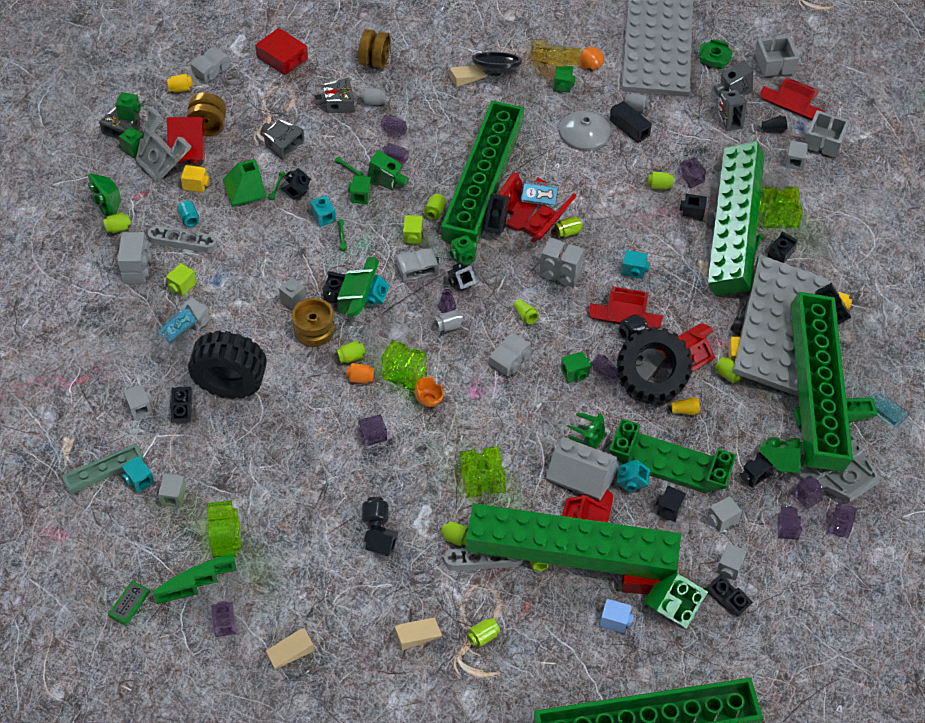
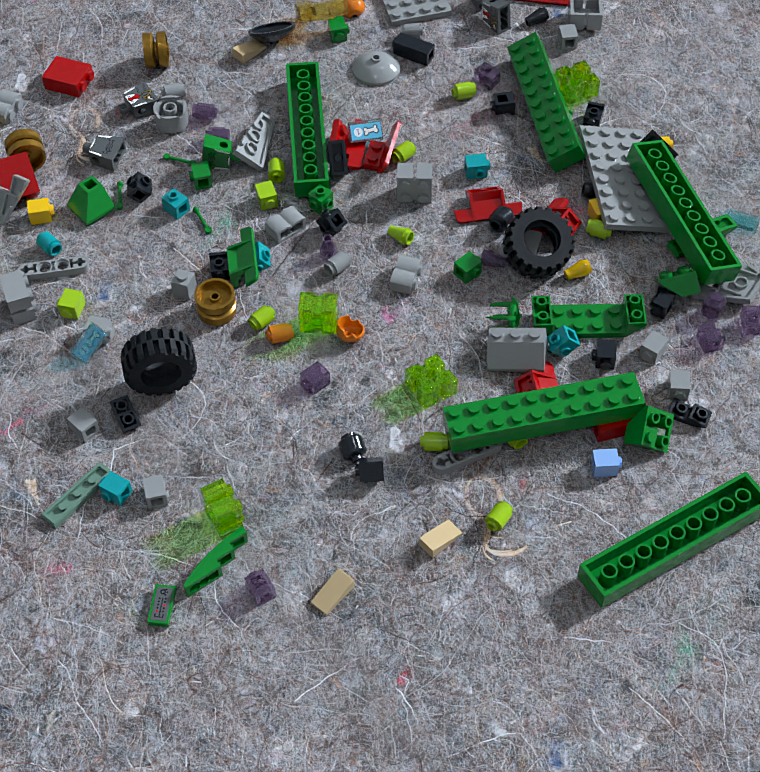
camera: 20 degrees left, 0 degrees up
none -> light grey brick [153,95,189,134]
none -> light grey wing [232,112,275,171]

